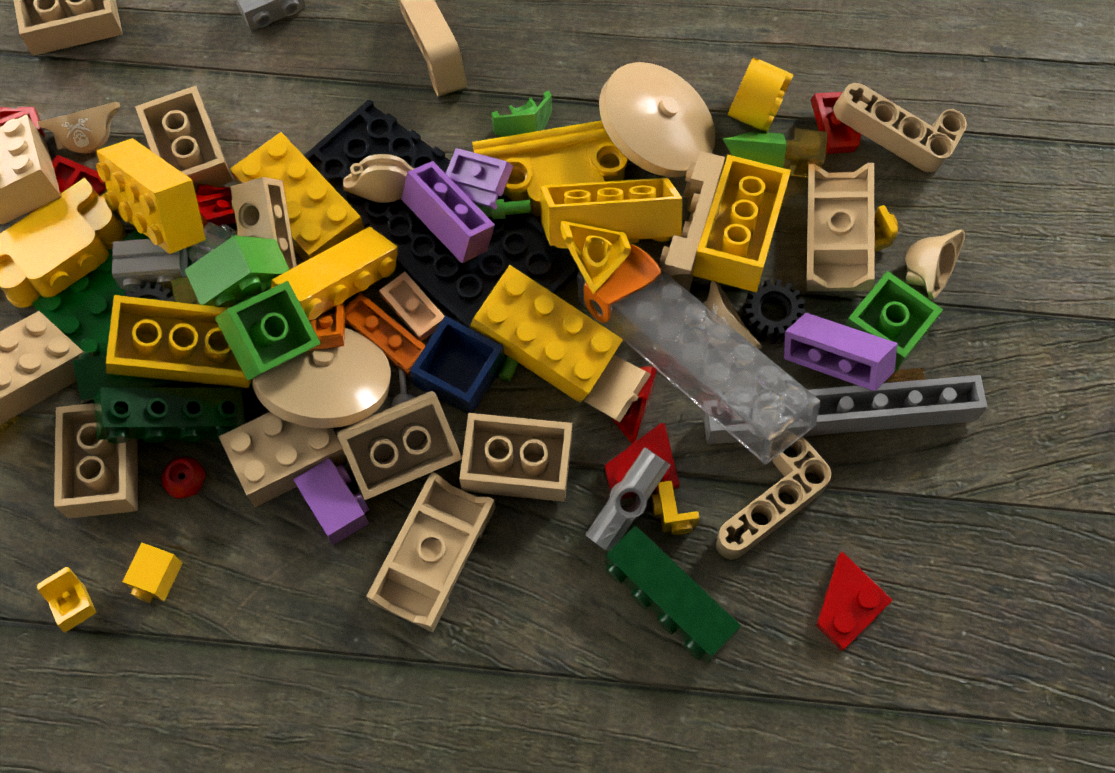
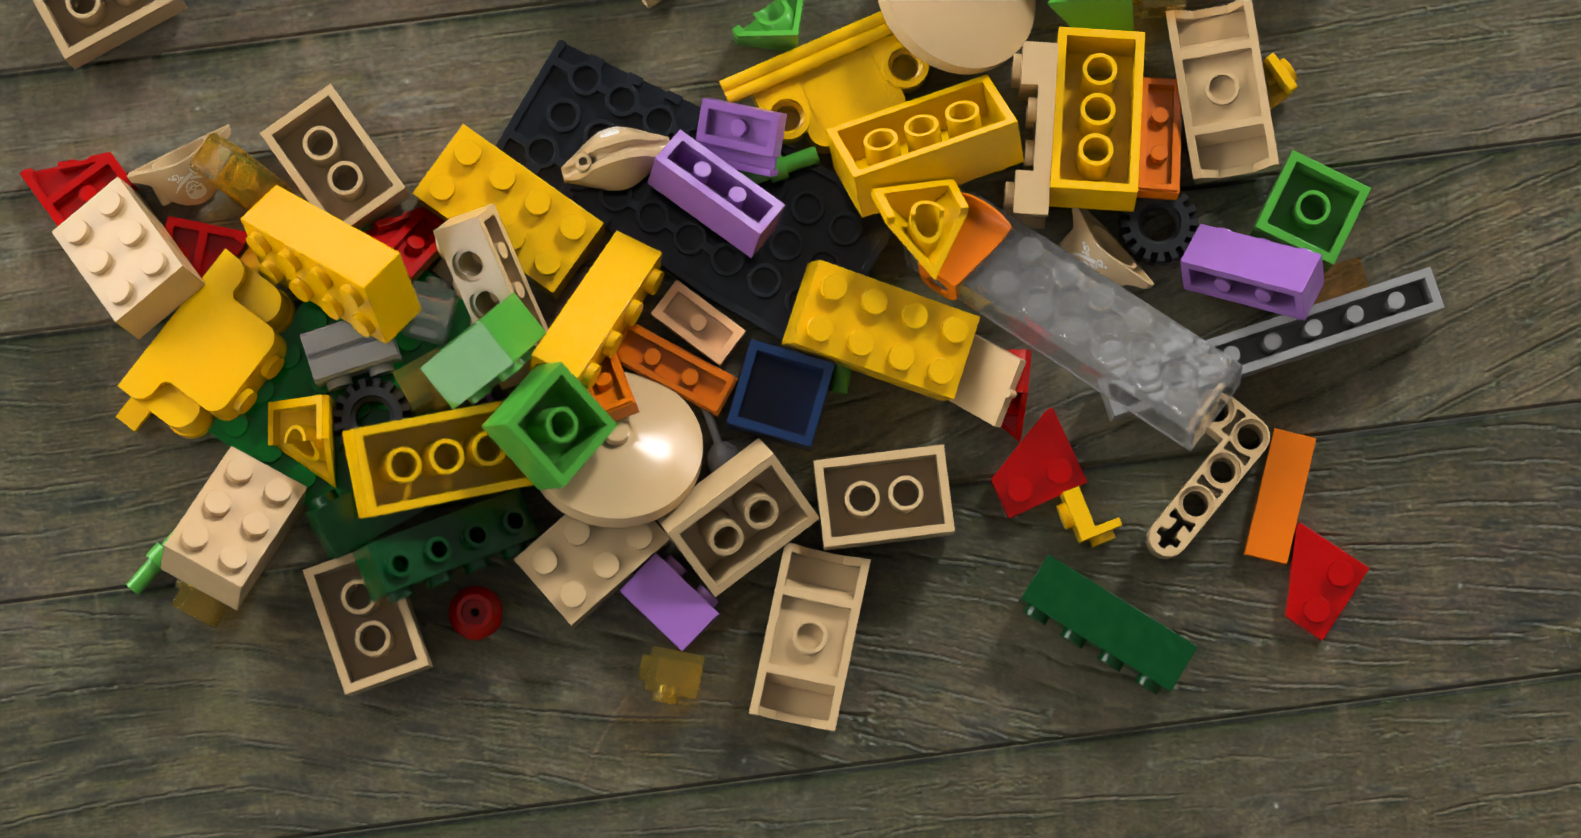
camera: 15 degrees left, 15 degrees up
yellow bracket [37,567,97,633] -> none
yellow brick [122,542,183,603] -> none
light grey piece [585,447,671,551] -> none
tan hat [905,230,965,300] -> none
none -> clear yellow brick [189,133,293,211]
none -> yellow slope [268,395,336,488]
none -> clear yellow brick [638,646,705,705]
none -> orange tile [1137,77,1182,200]
none -> orange tile [1243,428,1317,565]

